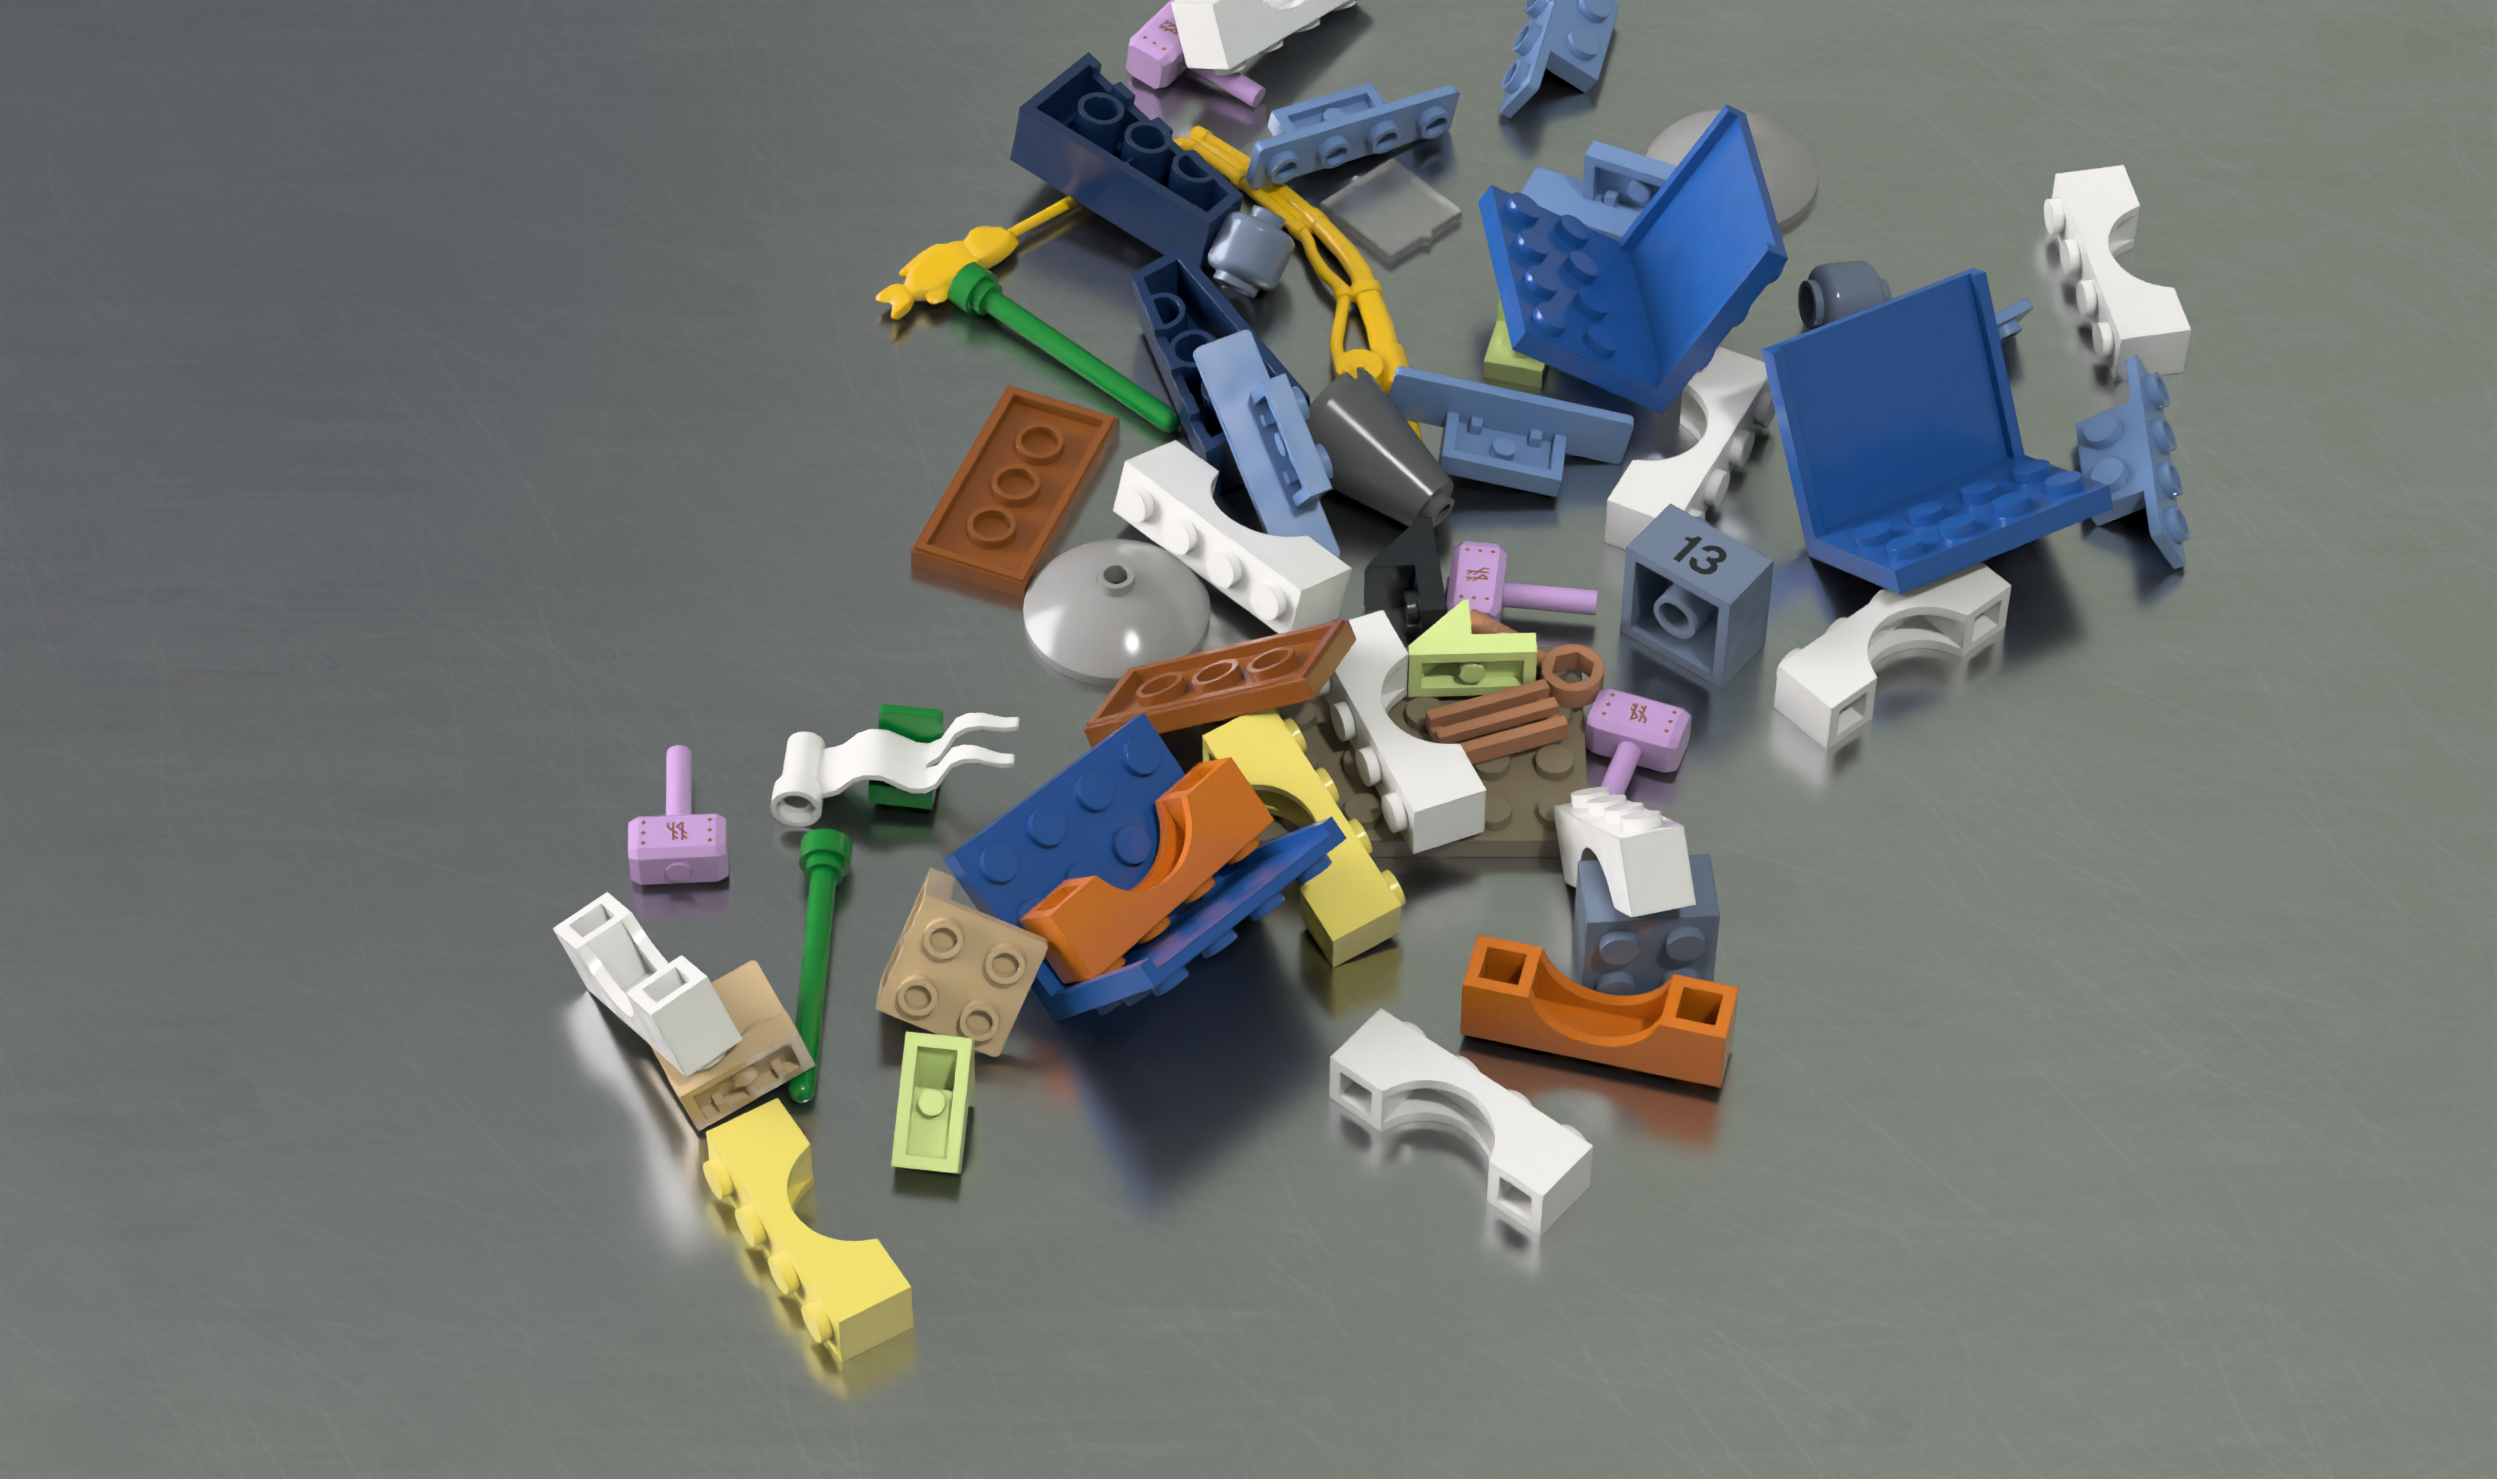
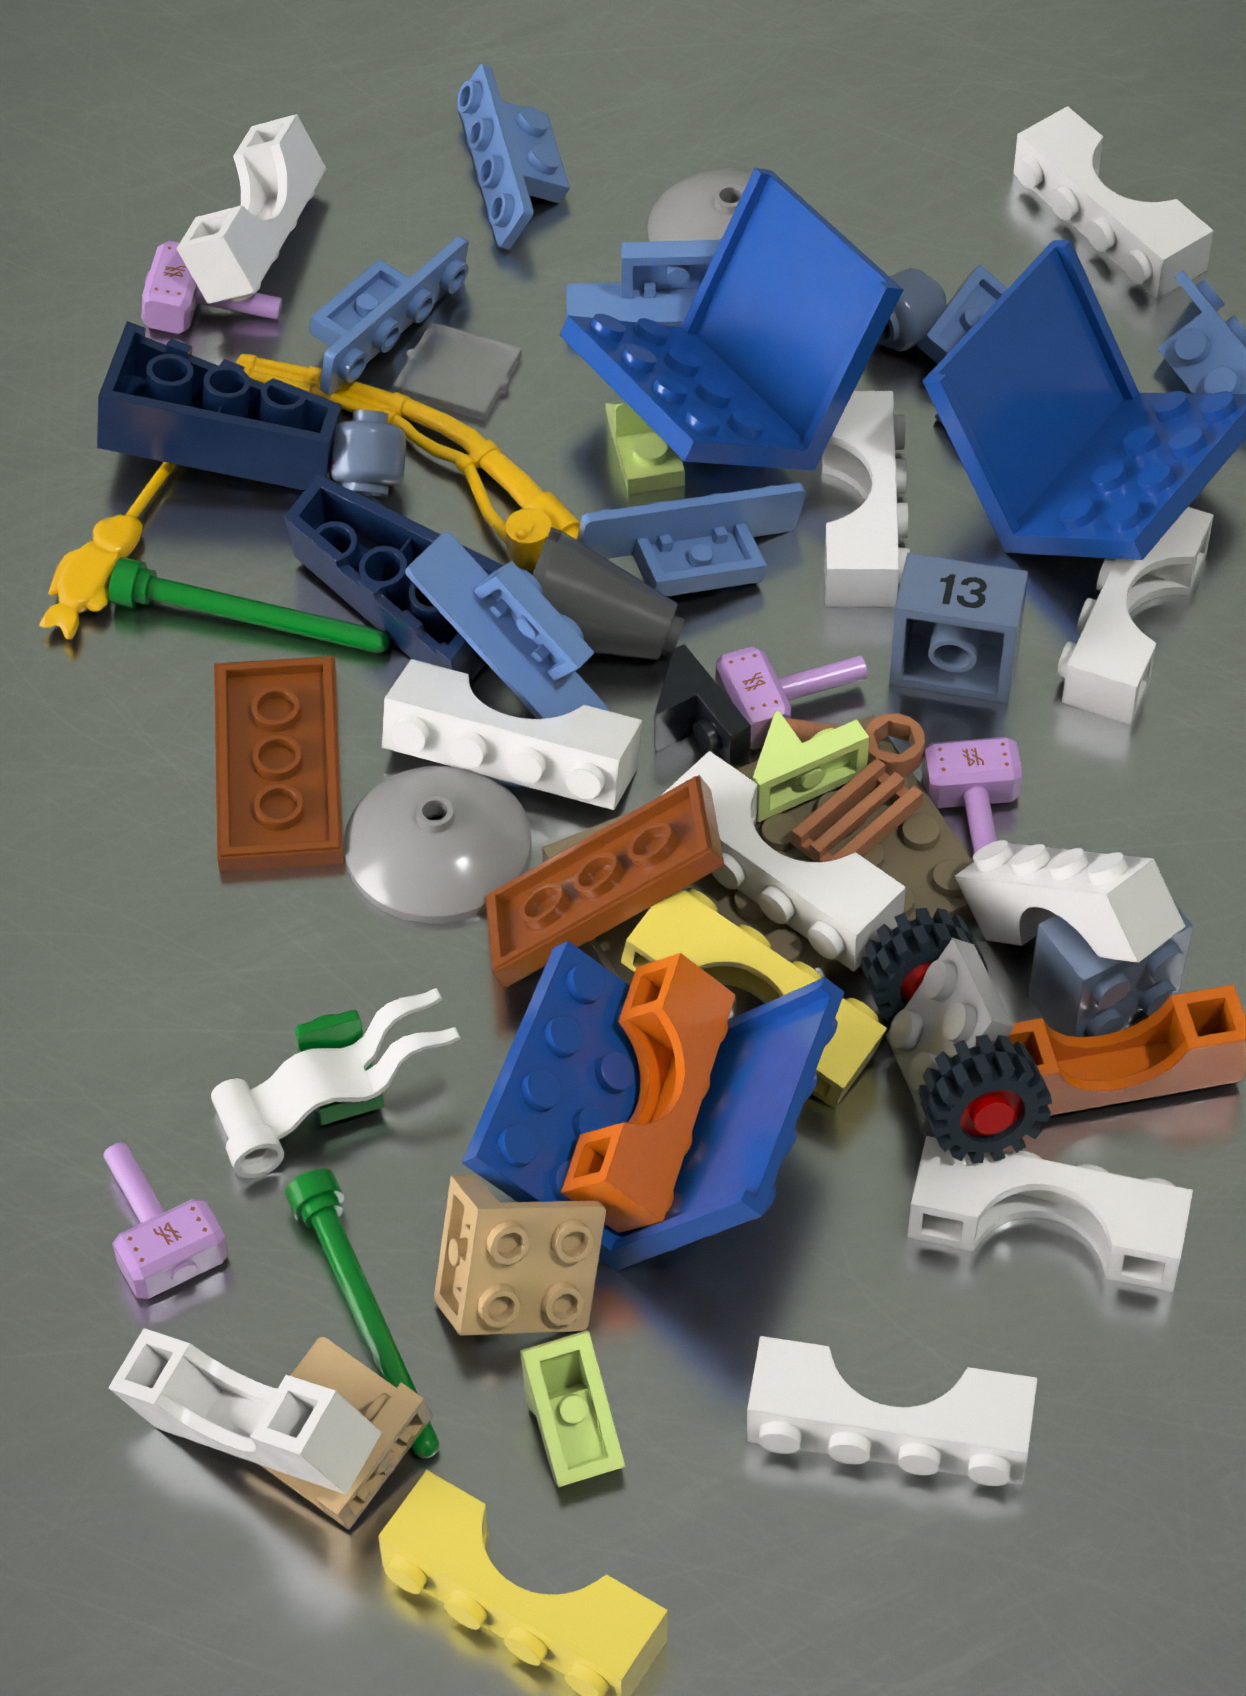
camera: 25 degrees left, 5 degrees up
none -> white arch [746,1336,1037,1486]
none -> plate [861,908,1052,1163]

